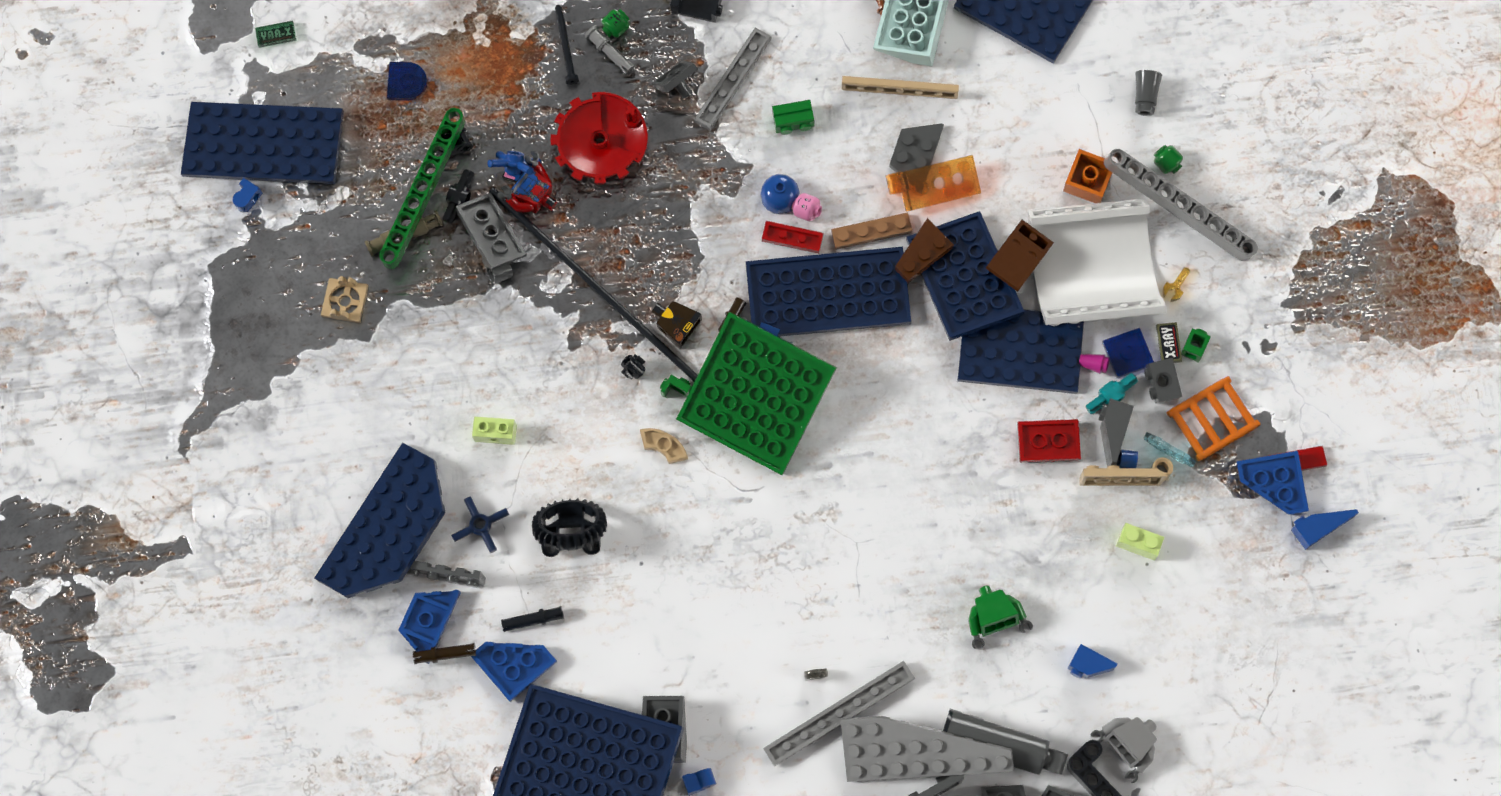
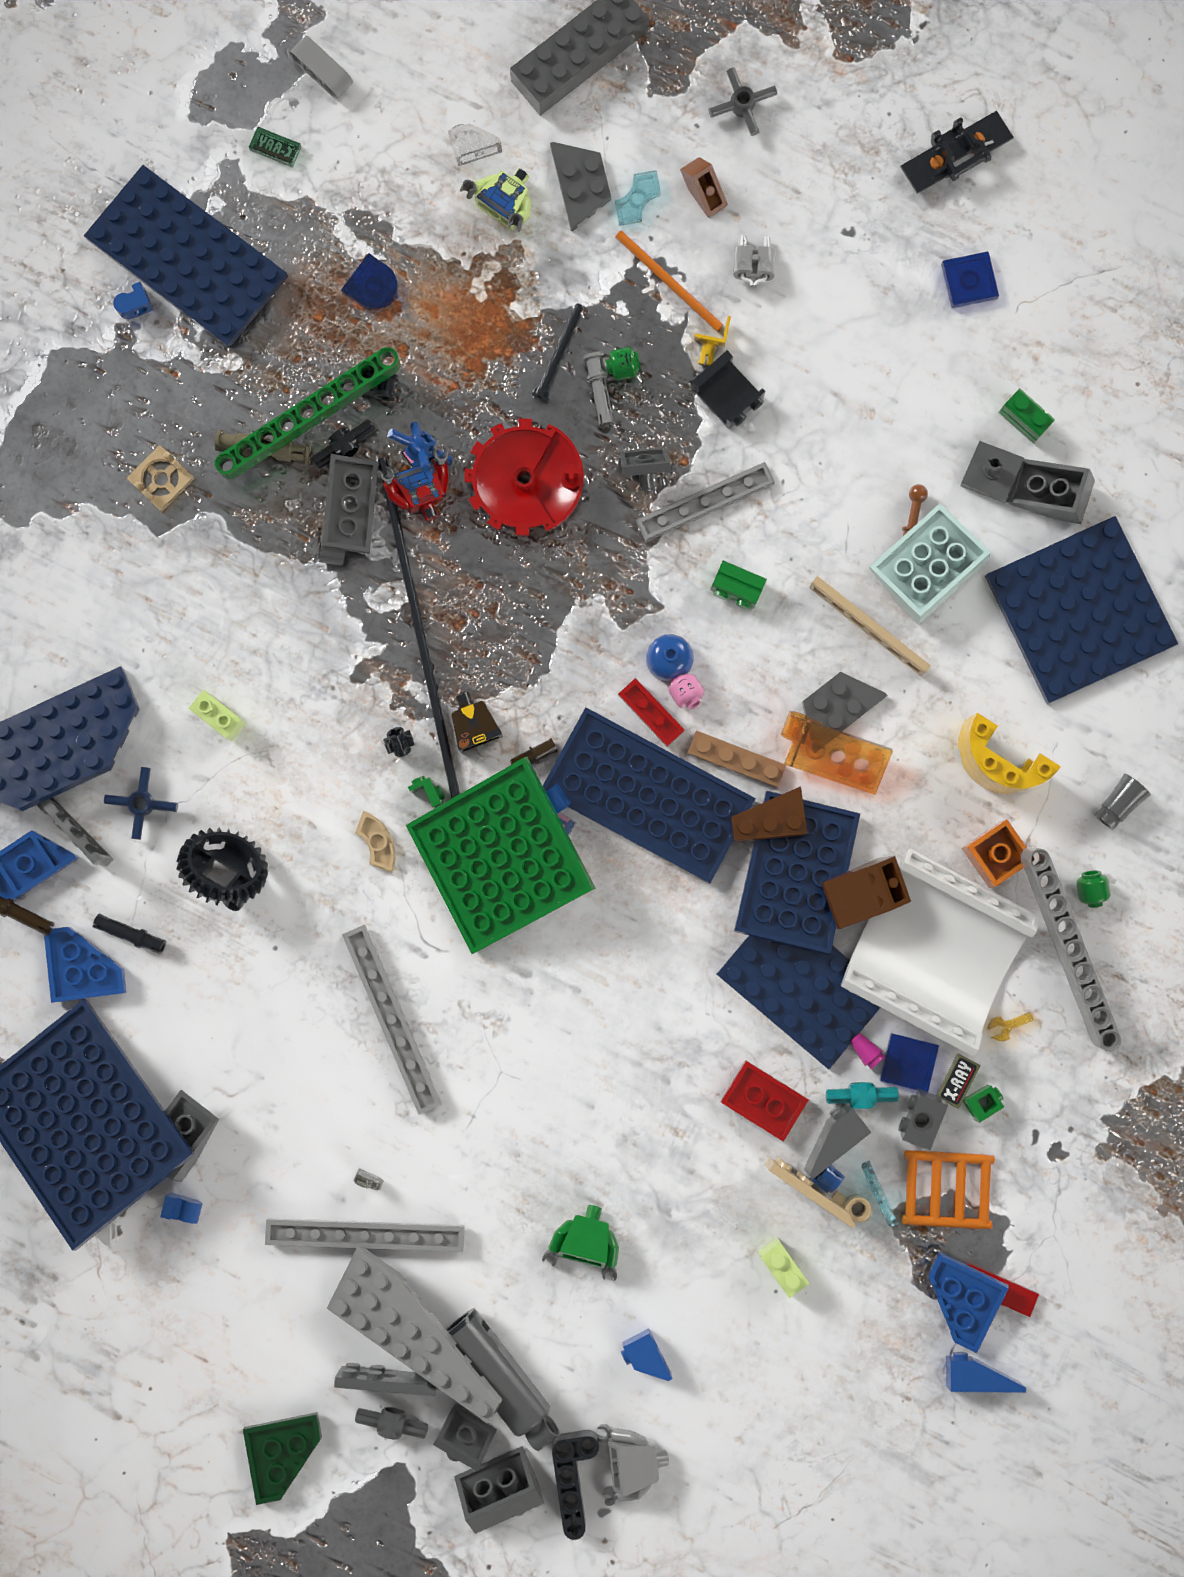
camera: 30 degrees right, 10 degrees up
none -> light grey plate [342,925,442,1115]
none -> yellow cylinder [958,712,1061,794]

